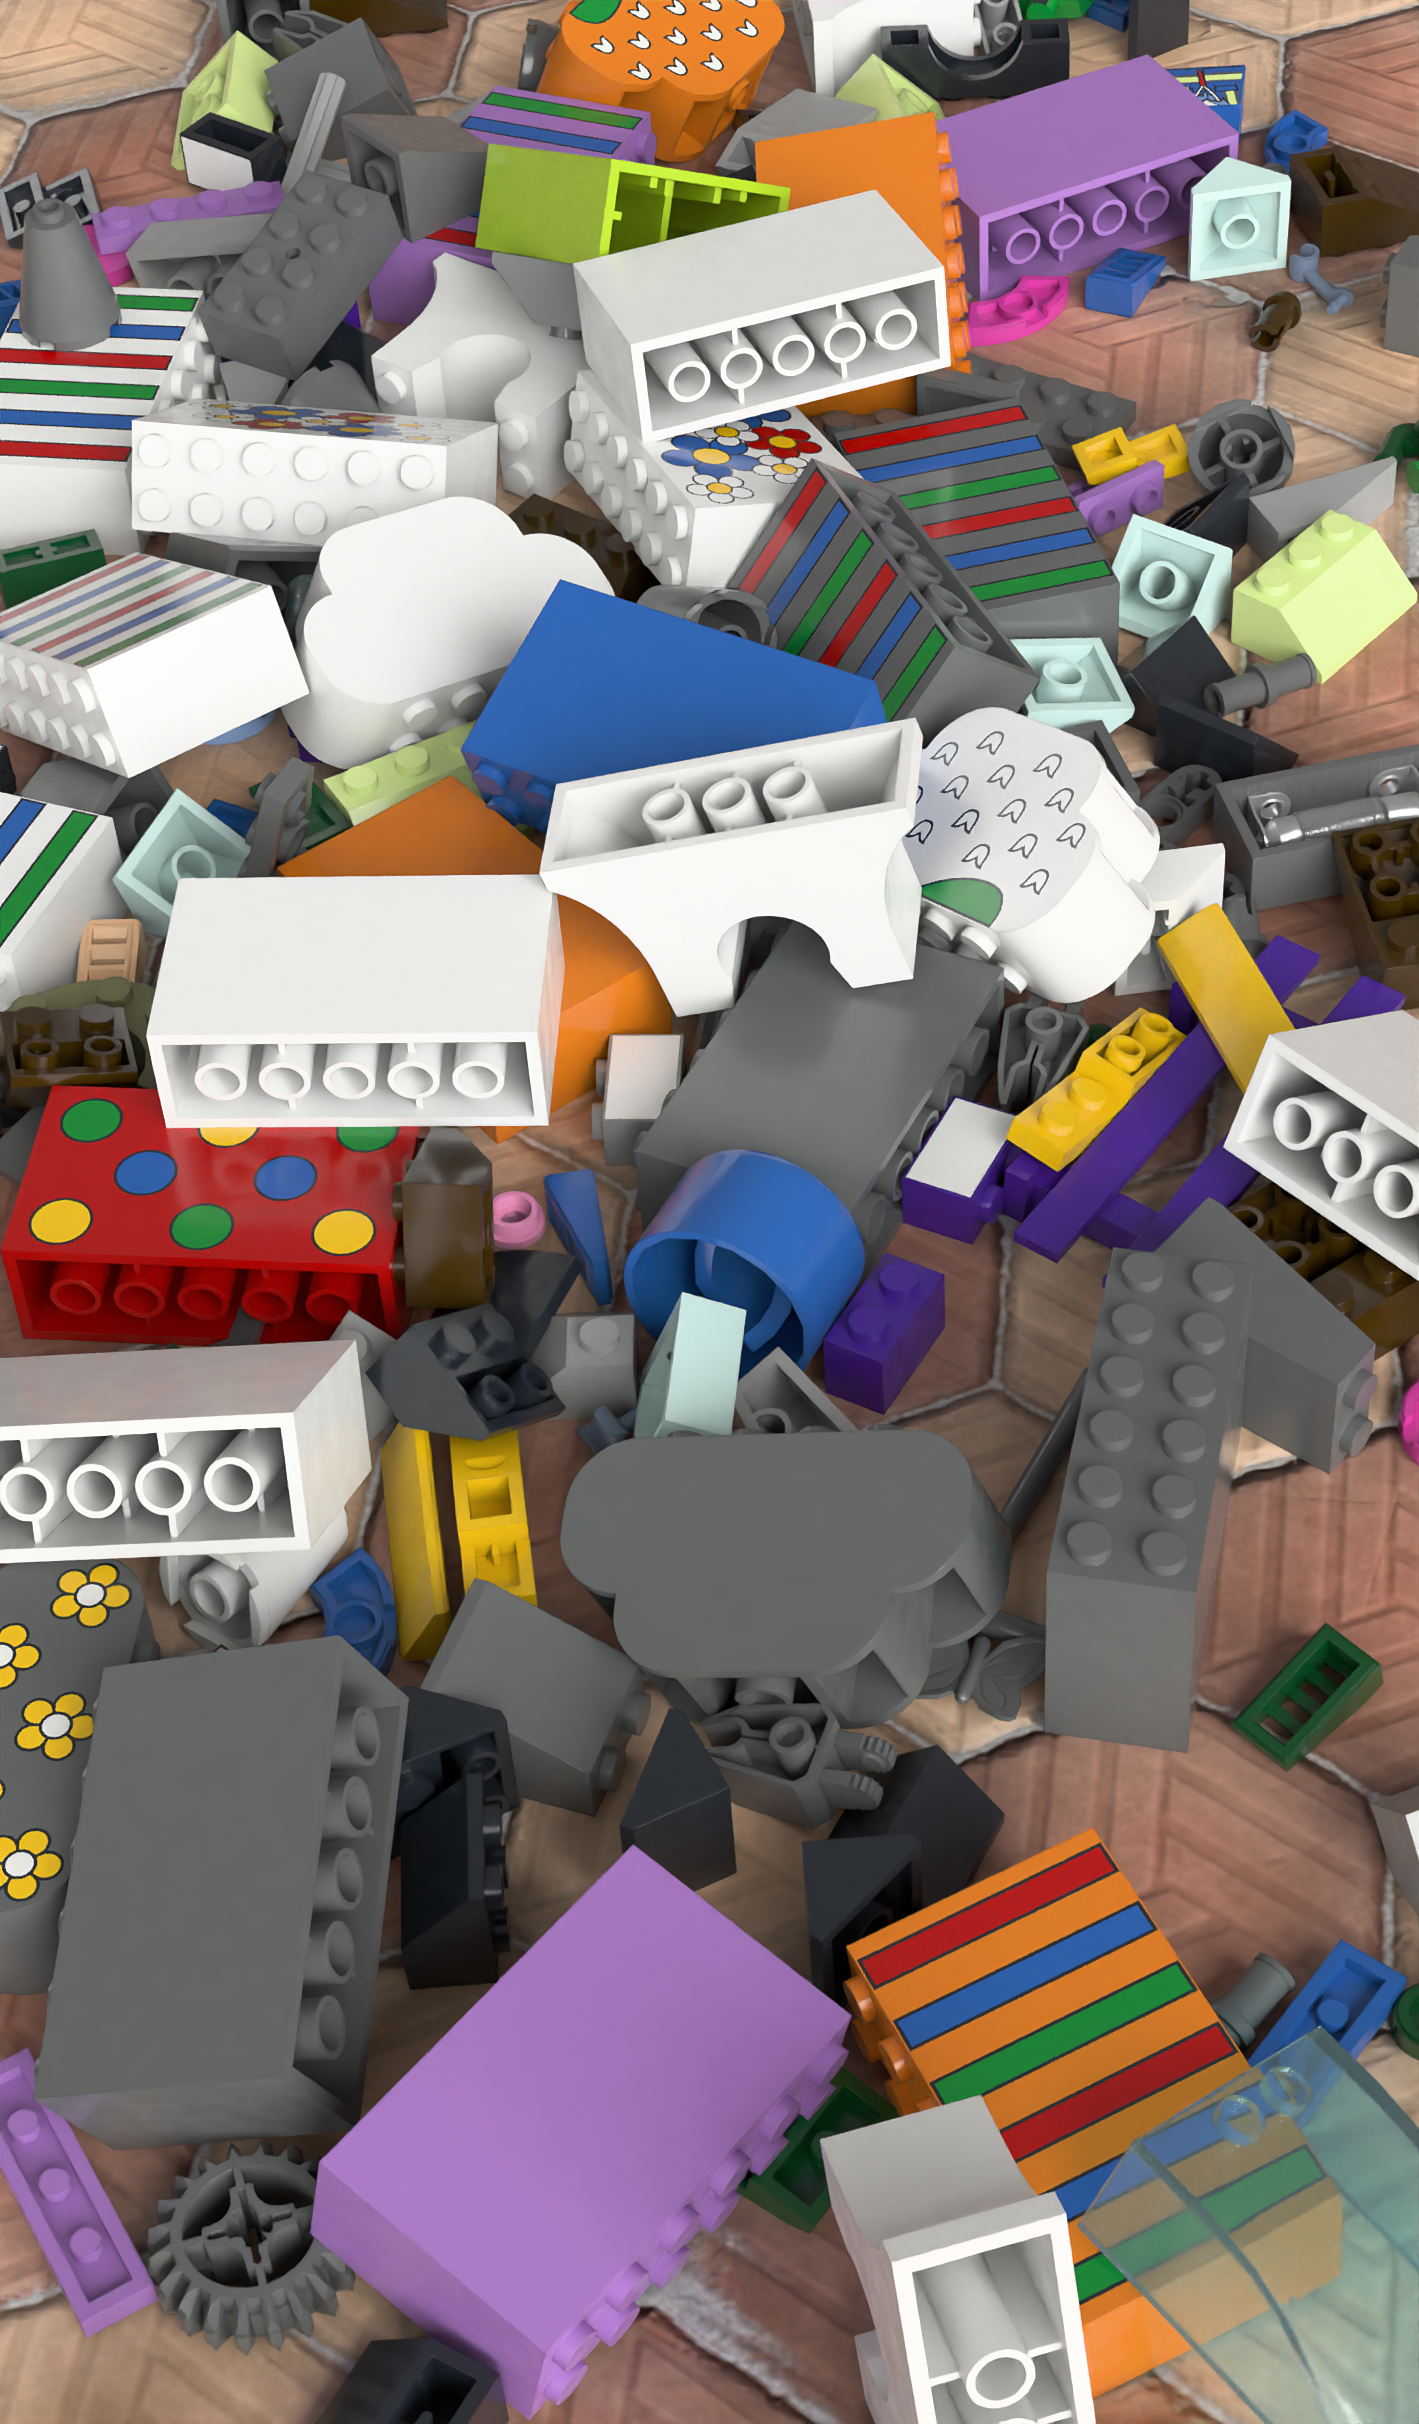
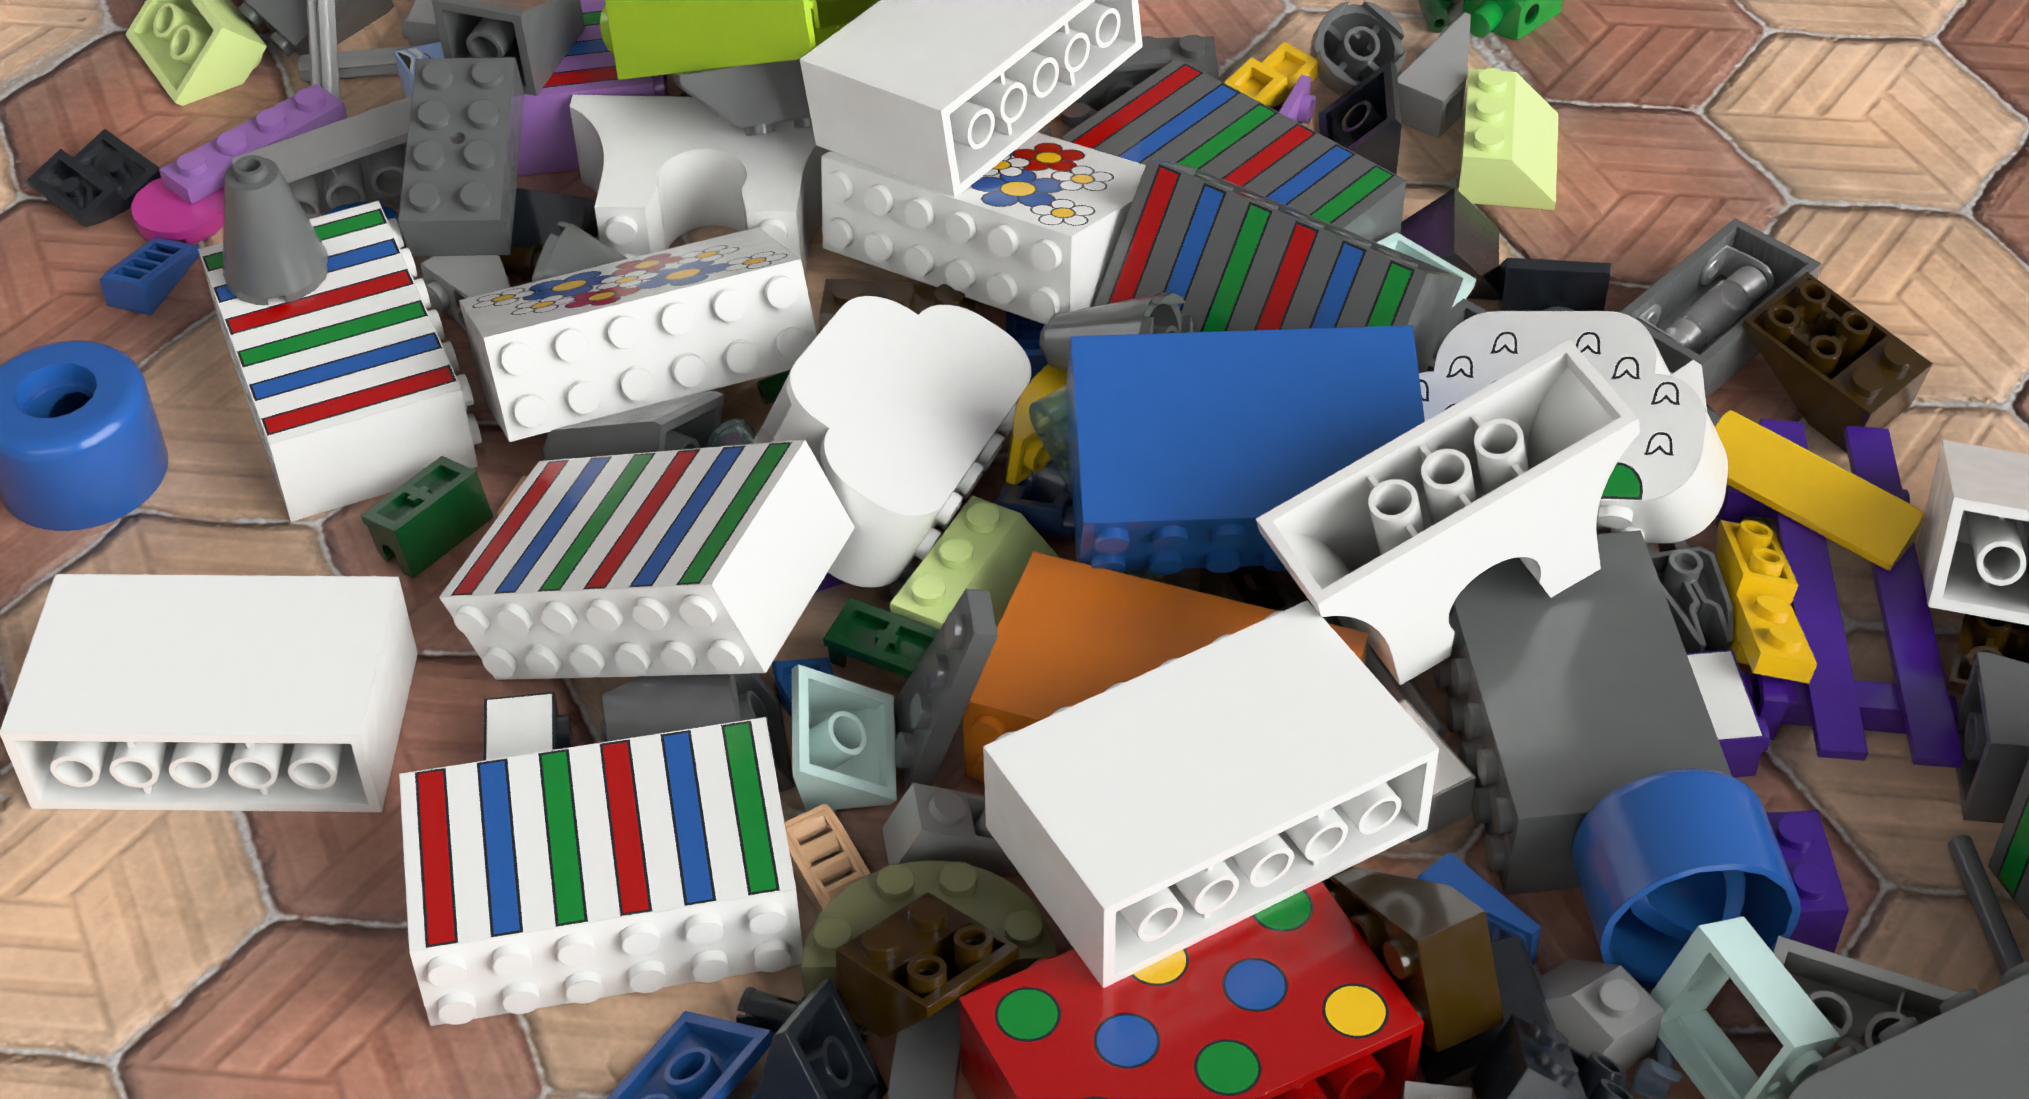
camera: 35 degrees left, 0 degrees up
brick [179,112,287,191] -> none
light aqua slope [1112,514,1233,638] -> none
dark grey pin [1204,652,1317,718] -> none

